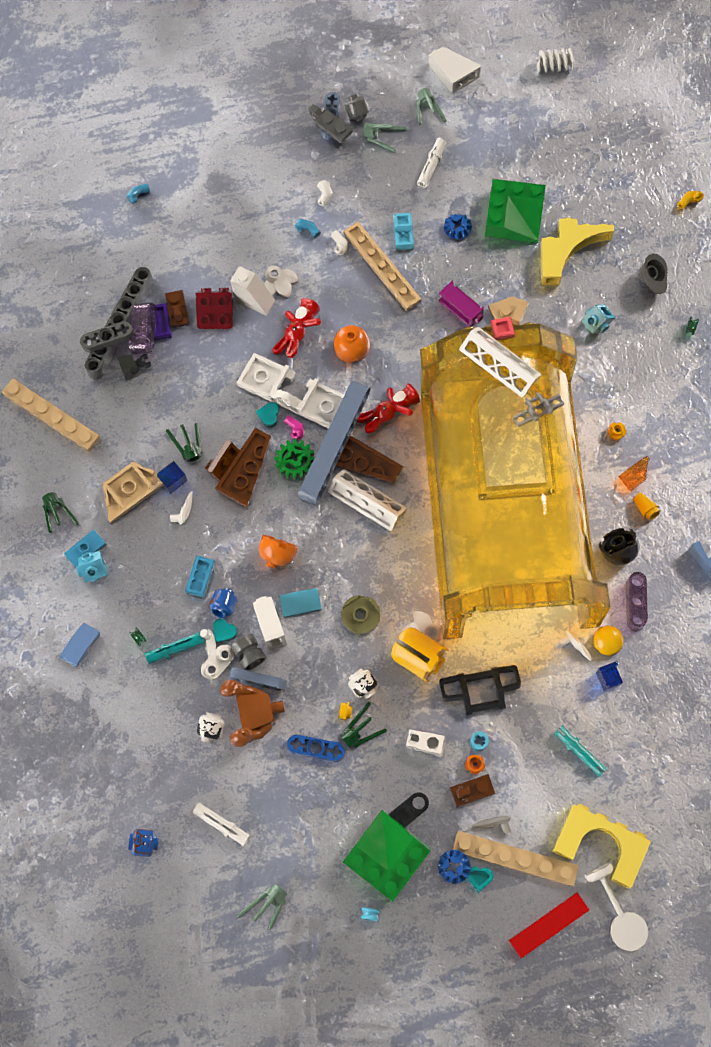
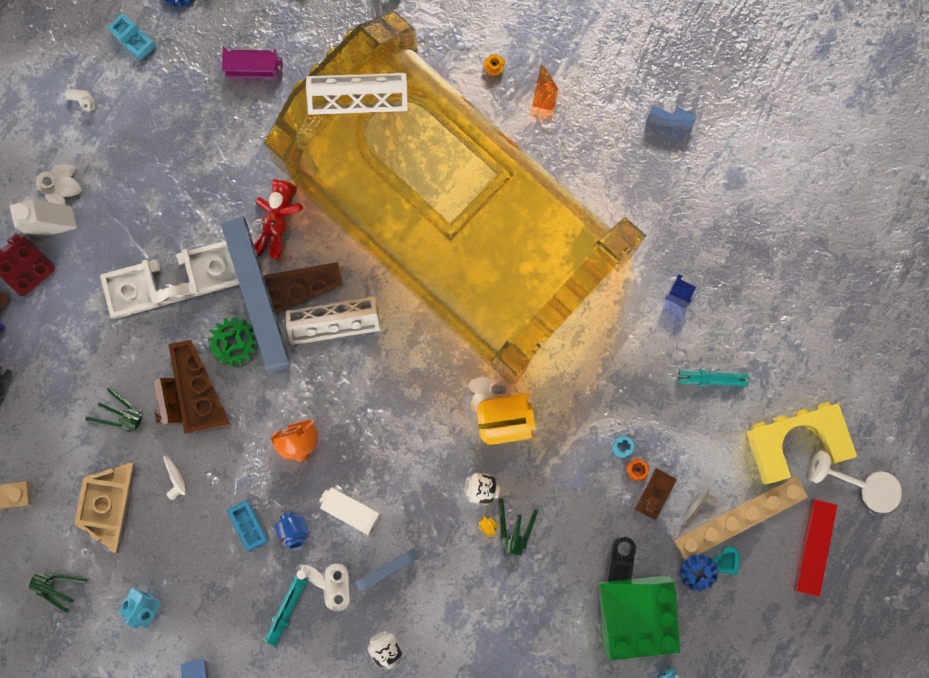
camera: 50 degrees left, 10 degrees up
dark azure plate [64,529,107,568] -> none
clear green bush [129,627,147,647] -> none
clear blue panel [157,461,188,494] -> none
teal tile [213,618,237,643] -> none
dark orange torso [220,680,285,747] -> none
dark grey wheel [231,634,266,671] -> none
teal tile [256,402,279,427] -> none
red animal [272,298,321,358] -> none
medium azure slope [279,588,322,617] -> none
dark pink arm [284,415,304,440] -> none
blue beam [287,735,345,762] -> none
dark azure arm [295,219,321,238] -> none
white arm [317,180,332,207] -> none
orange cylinder [333,325,370,363] -> none
olive plate [341,595,380,635] -> none
tan plate [344,222,421,311] -> none
white leg [406,730,446,757] -> none
black bar [439,665,521,716] -> none
tan plate [488,296,529,336] -> none
coral tile [490,317,515,341] -> none
light grey piece [513,392,565,428] -> none
white bar [559,630,592,661] -> none
yellow hair [593,625,624,656] -> none
black cylinder [599,528,640,566] -> none
clear purple beam [626,571,648,632] -> none
yellow cone [633,492,661,521] -> none

